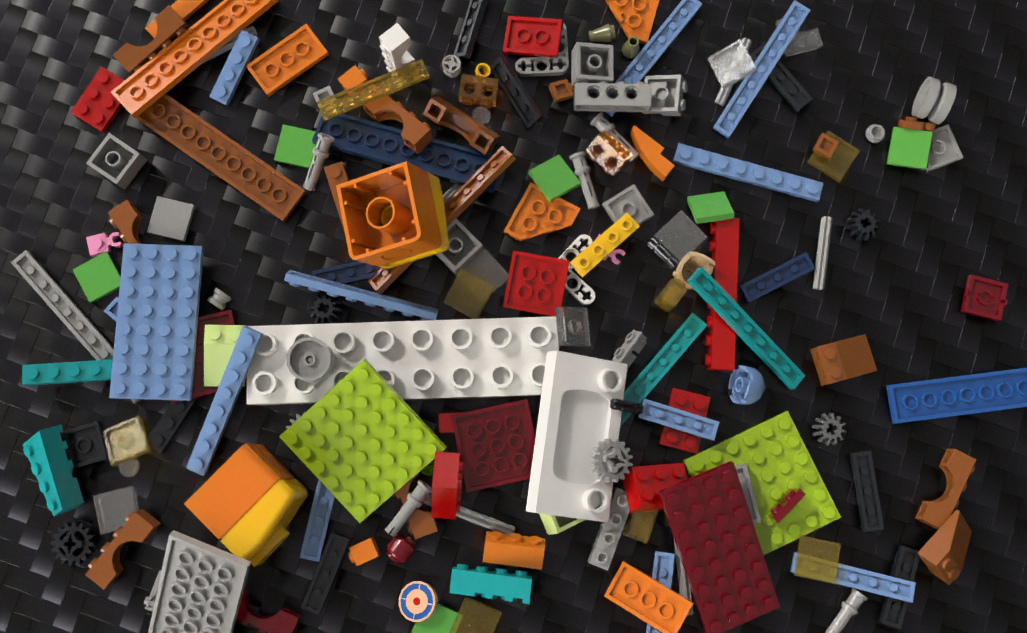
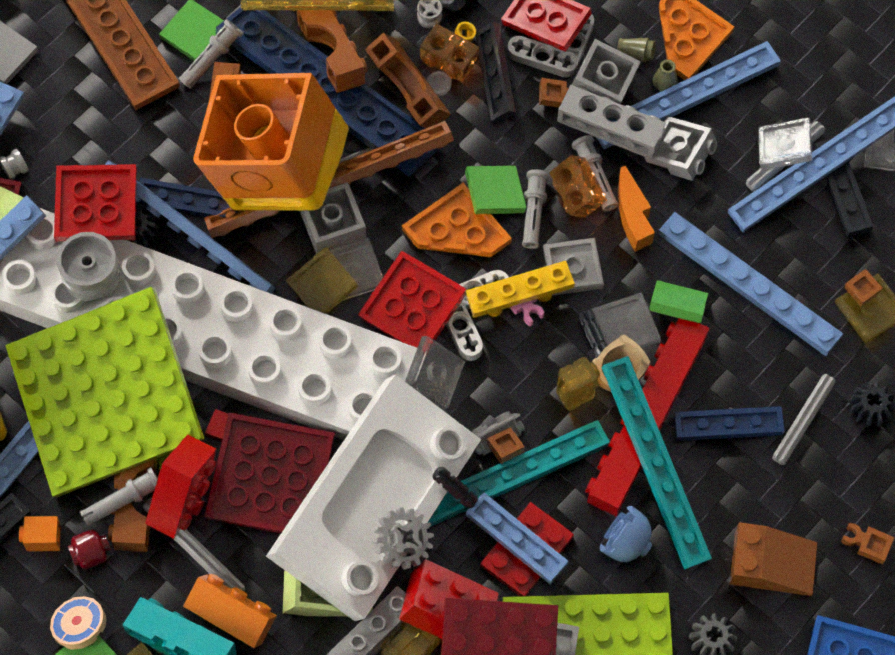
camera: 25 degrees right, 15 degrees down
none -> red plate [54,164,137,241]
none -> dark orange plate [487,427,525,464]
none -> dark orange plate [841,523,894,564]

